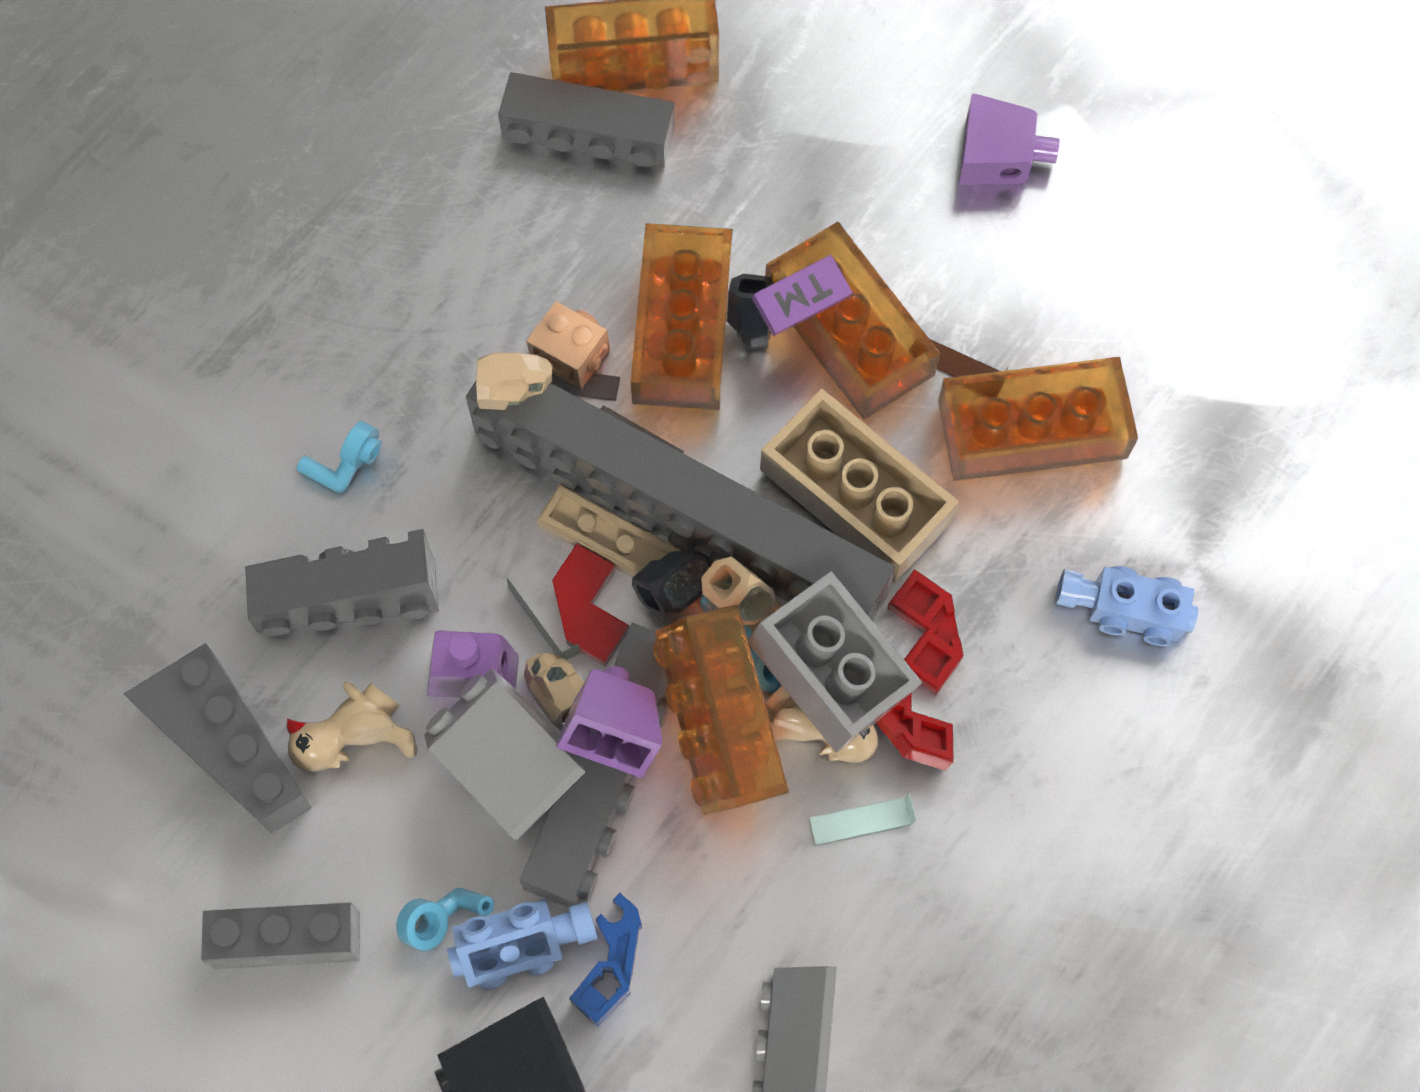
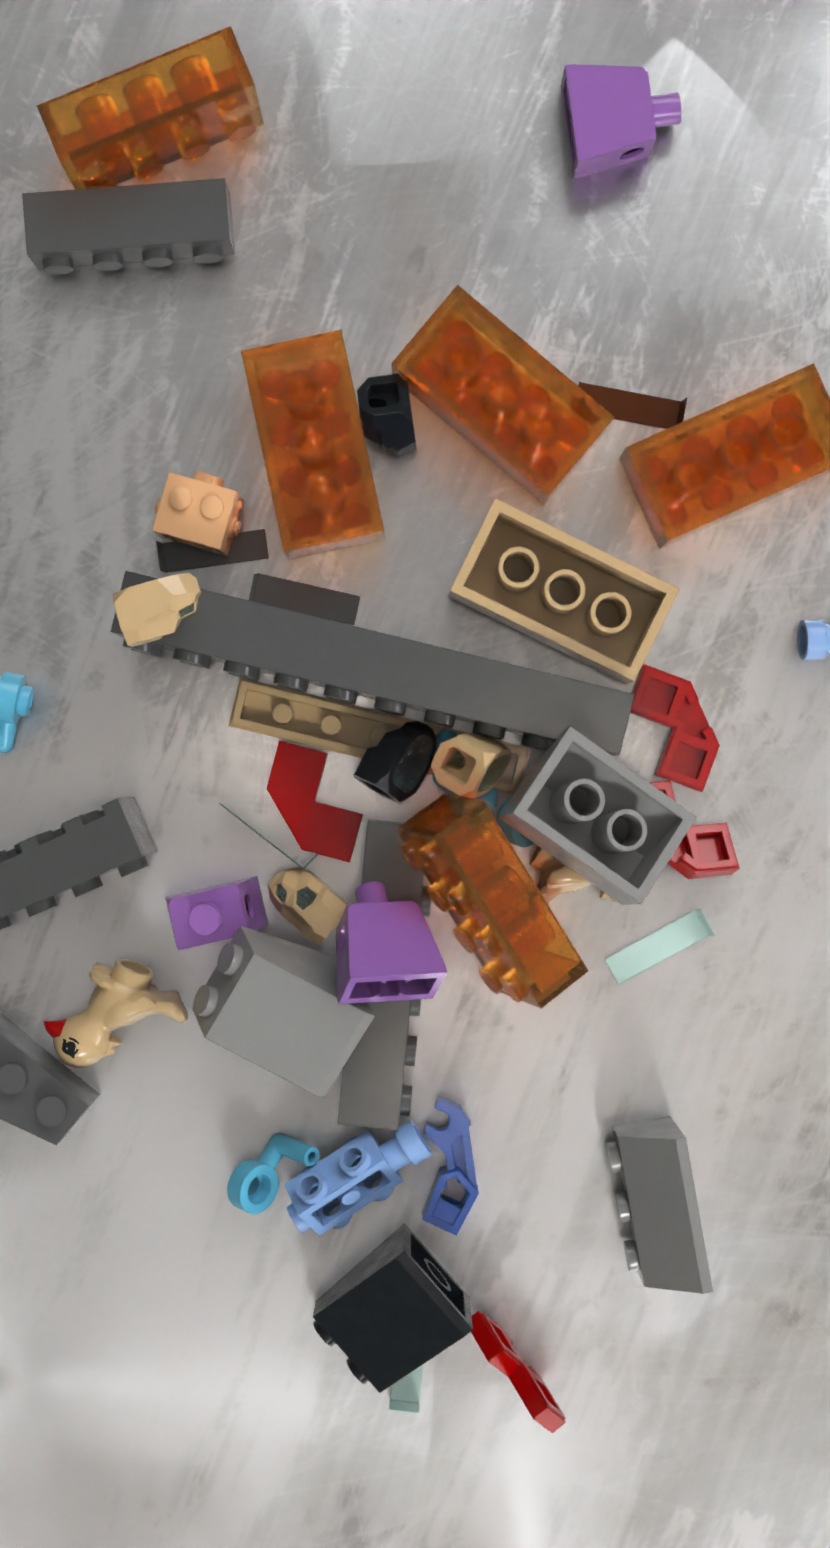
camera: 15 degrees left, 20 degrees up
dark grey brick [201,902,360,969] -> none
medium lavender tile [752,255,853,337] -> none

